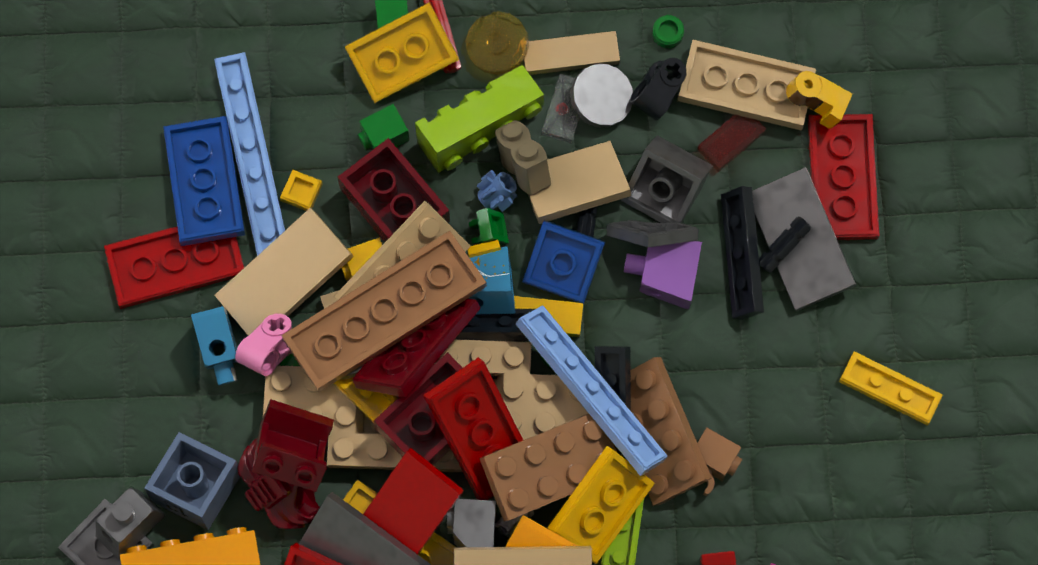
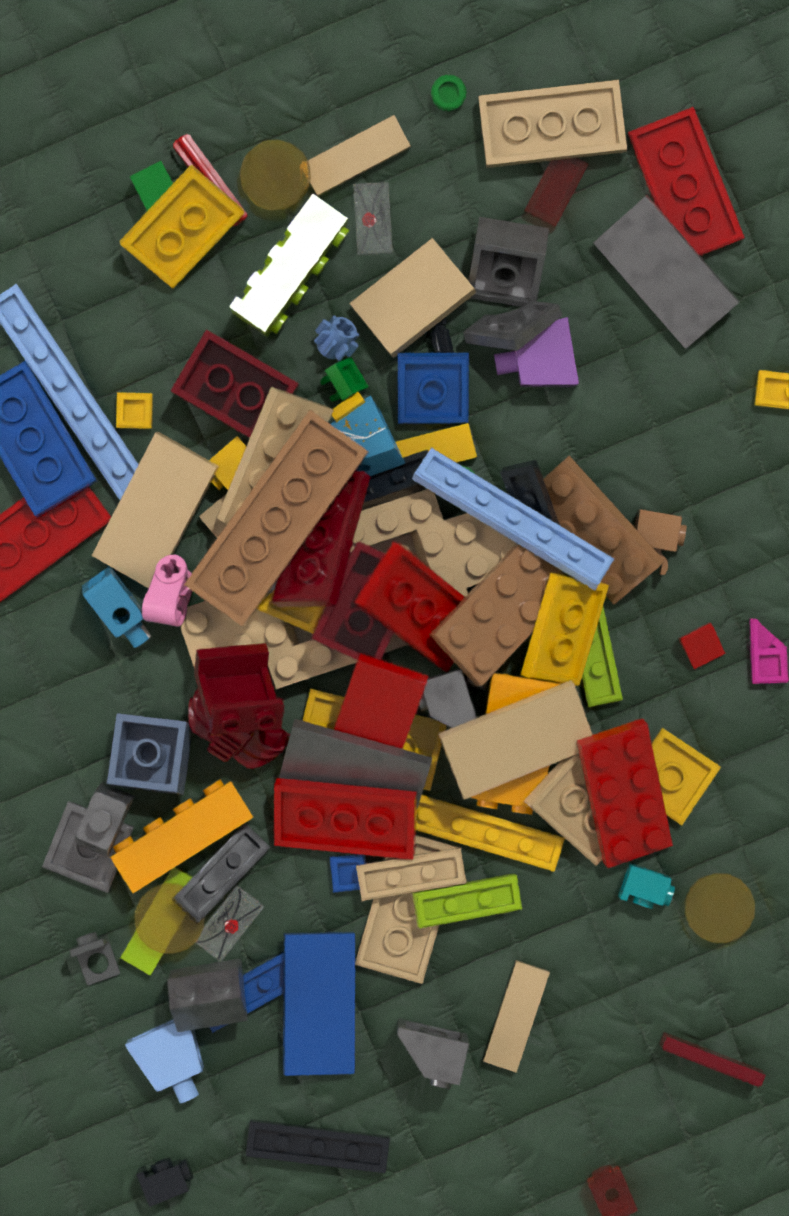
camera: 25 degrees left, 15 degrees up
green brick [357,104,410,151] -> none
dark tan brick [495,120,551,195] -> none
tile [570,64,633,127] -> none
black piece [630,58,687,120] -> none
black plate [721,186,764,320] -> none
black axle [759,216,811,273] -> none
yellow leg [786,71,853,129] -> none

